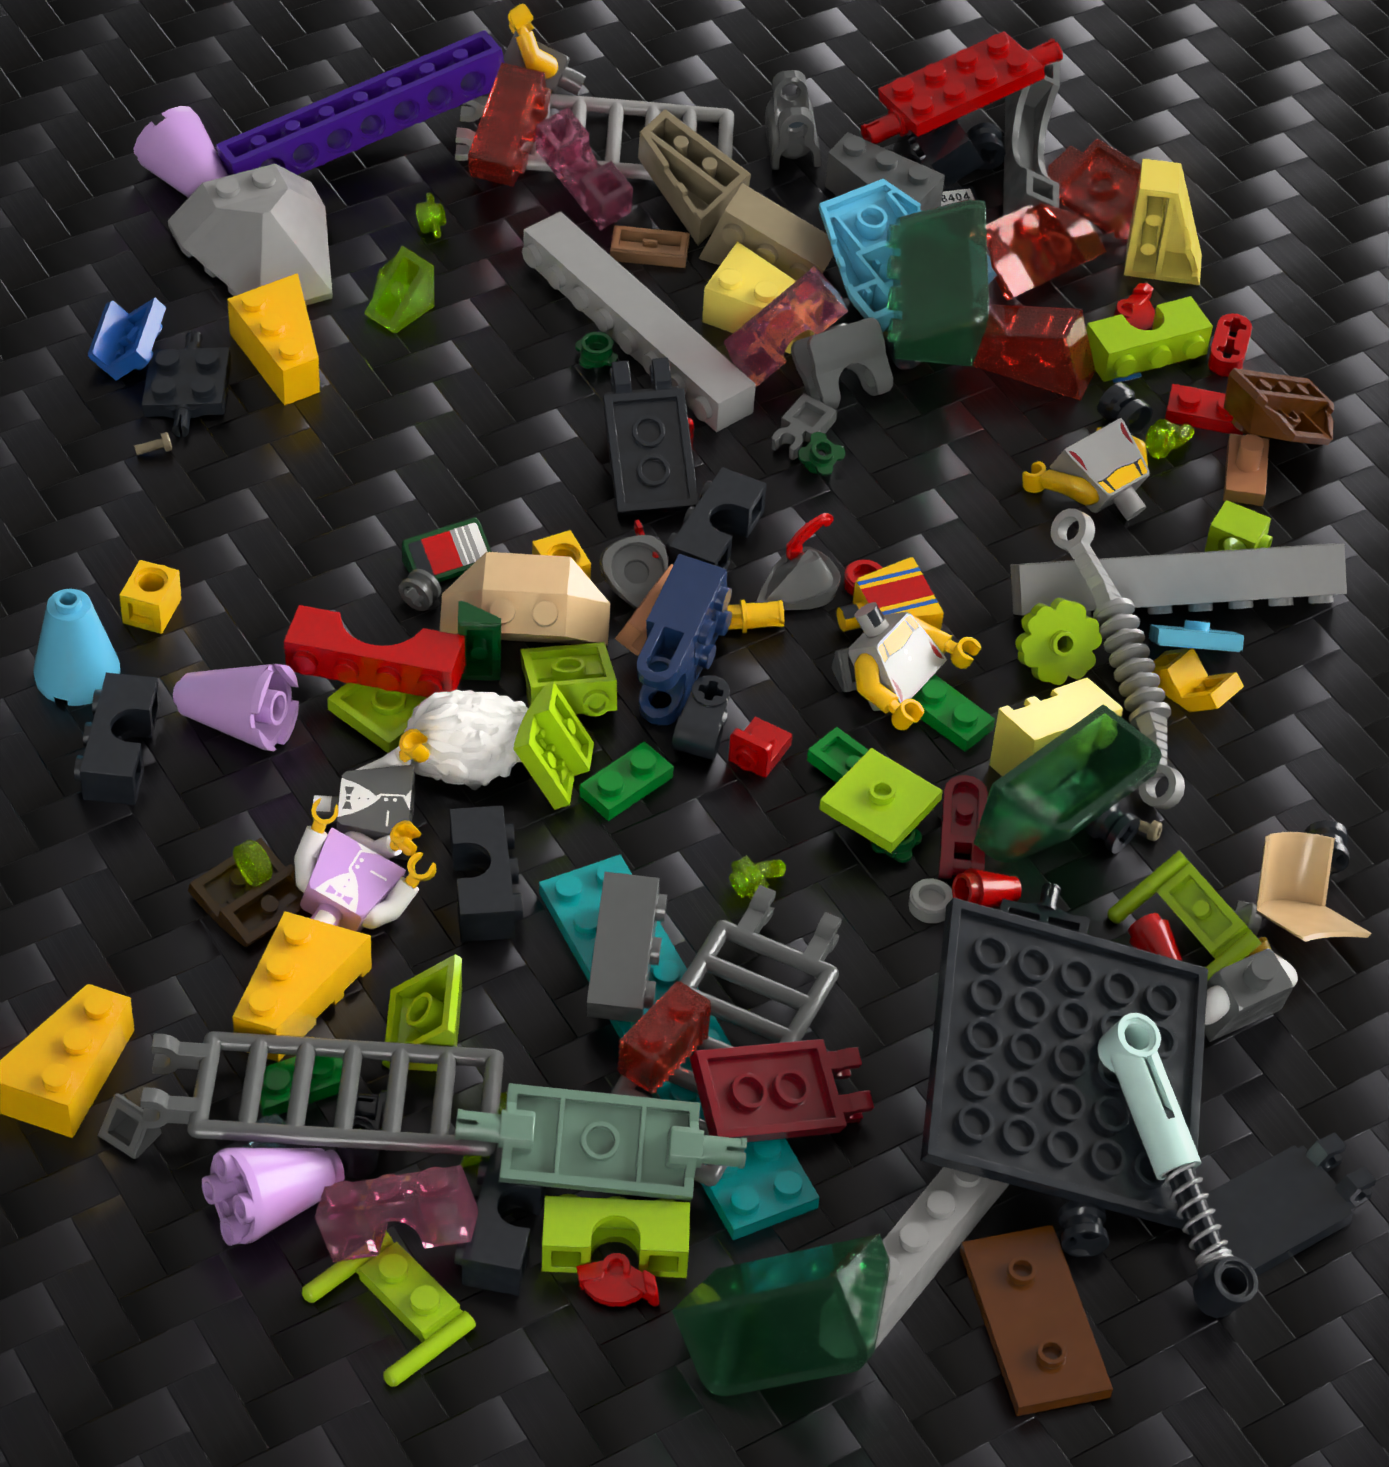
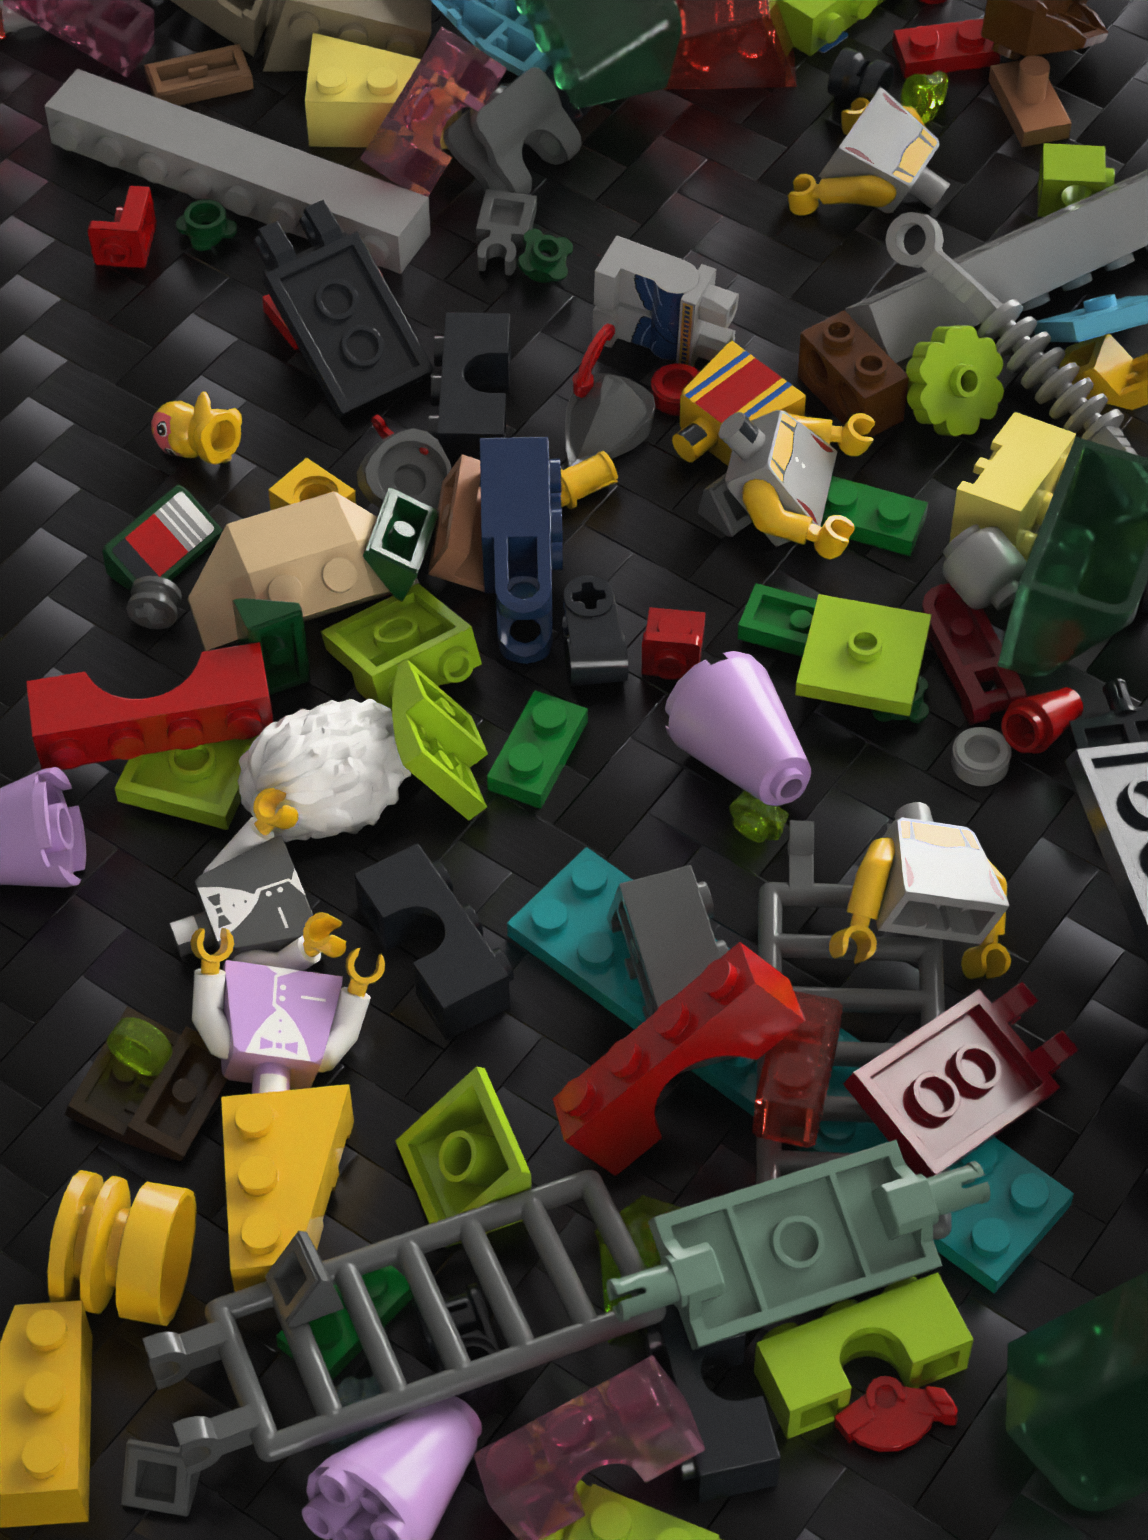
camera: 20 degrees left, 5 degrees up
none -> yellow wheel [48,1170,196,1326]
none -> red bracket [87,186,157,268]
none -> yellow animal [151,392,242,464]
none -> dark grey slope [265,1230,344,1327]
none -> dark green slope [363,487,439,602]
none -> red arch [552,942,805,1176]
none -> light grey hips [592,235,739,367]
none -> lavender cone [665,651,811,806]
none -> reddish brown brick [797,310,909,437]
none -> torso [829,802,1011,979]
none -> light grey head [942,524,1027,611]

